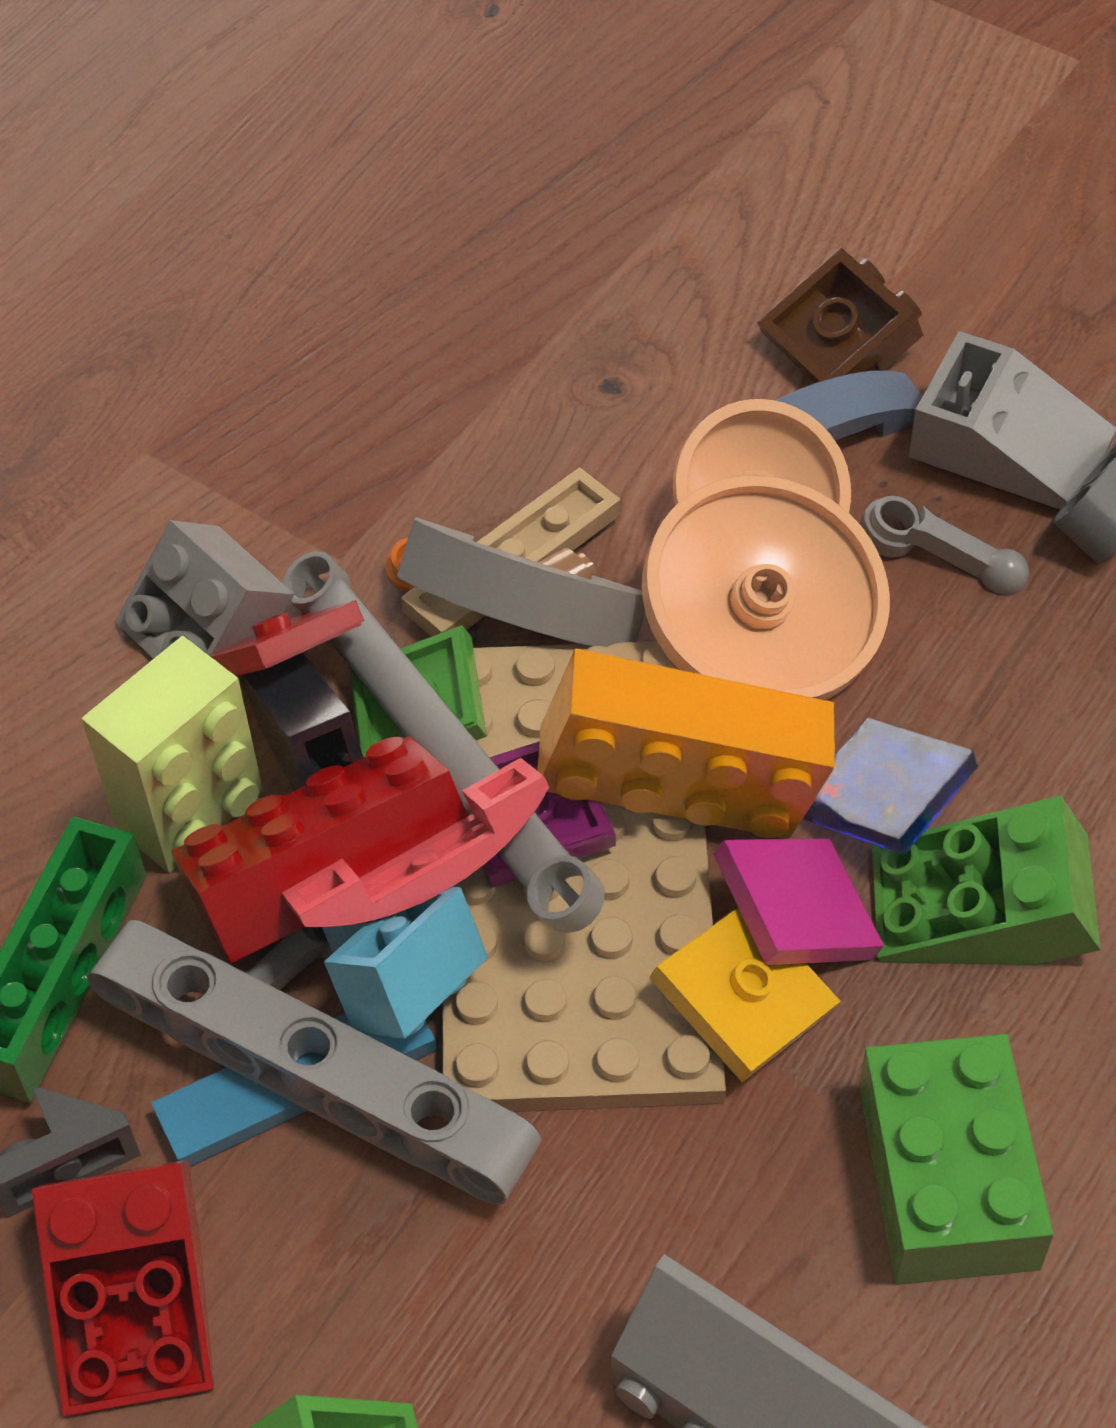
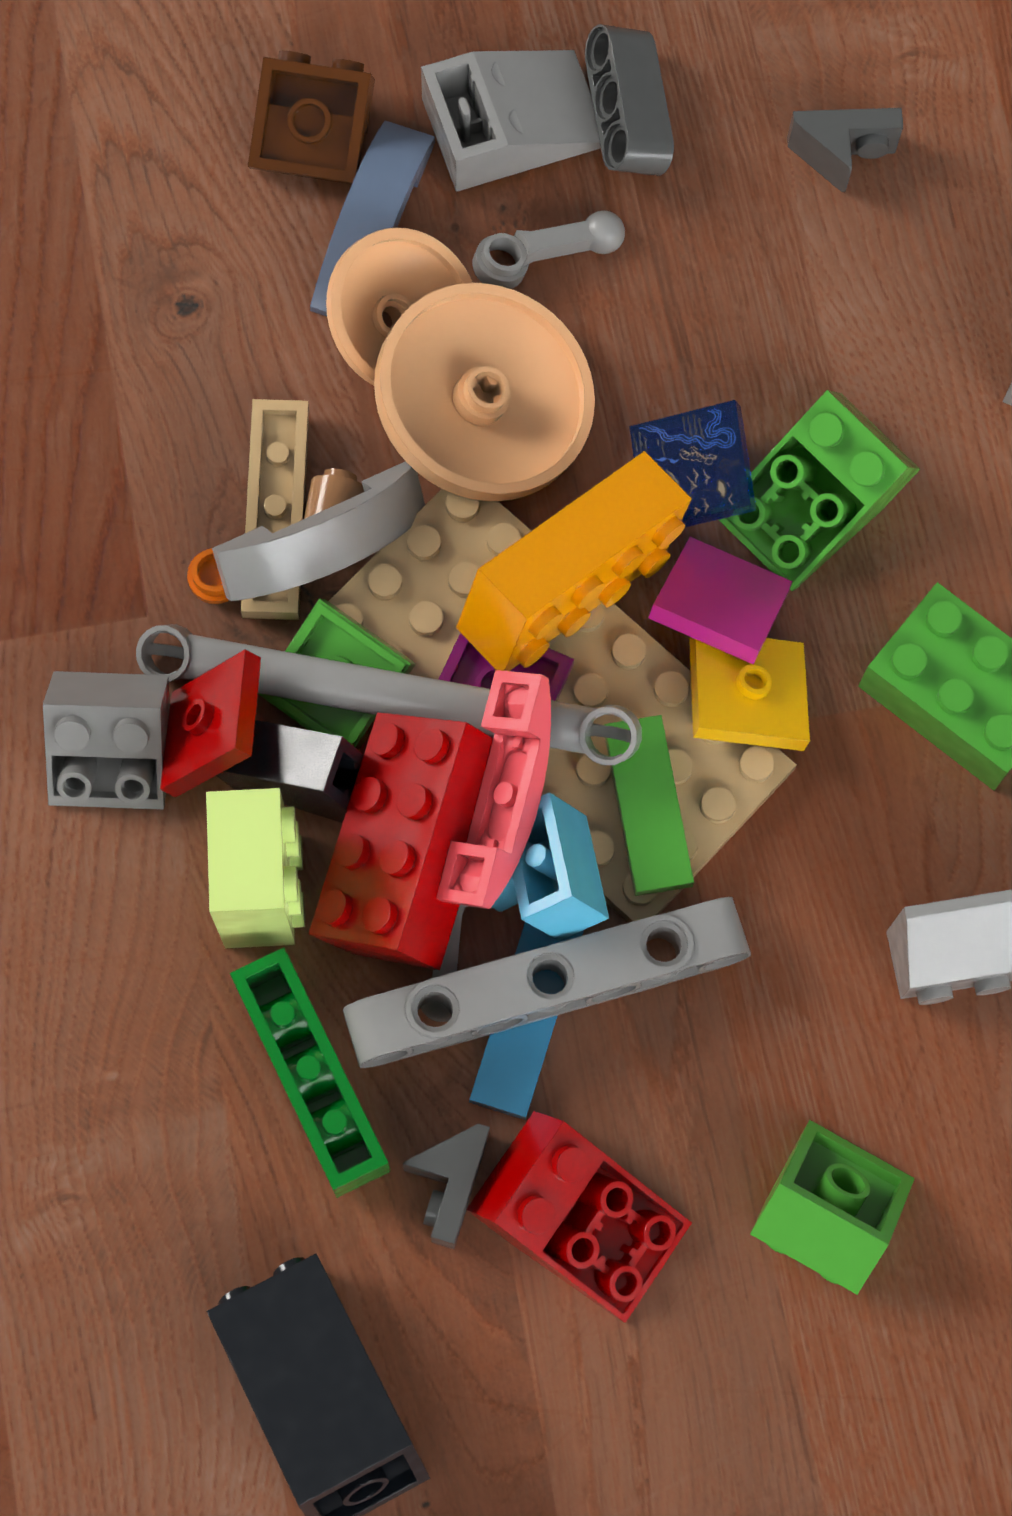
camera: 50 degrees left, 20 degrees up
none -> bright green tile [604,715,694,896]

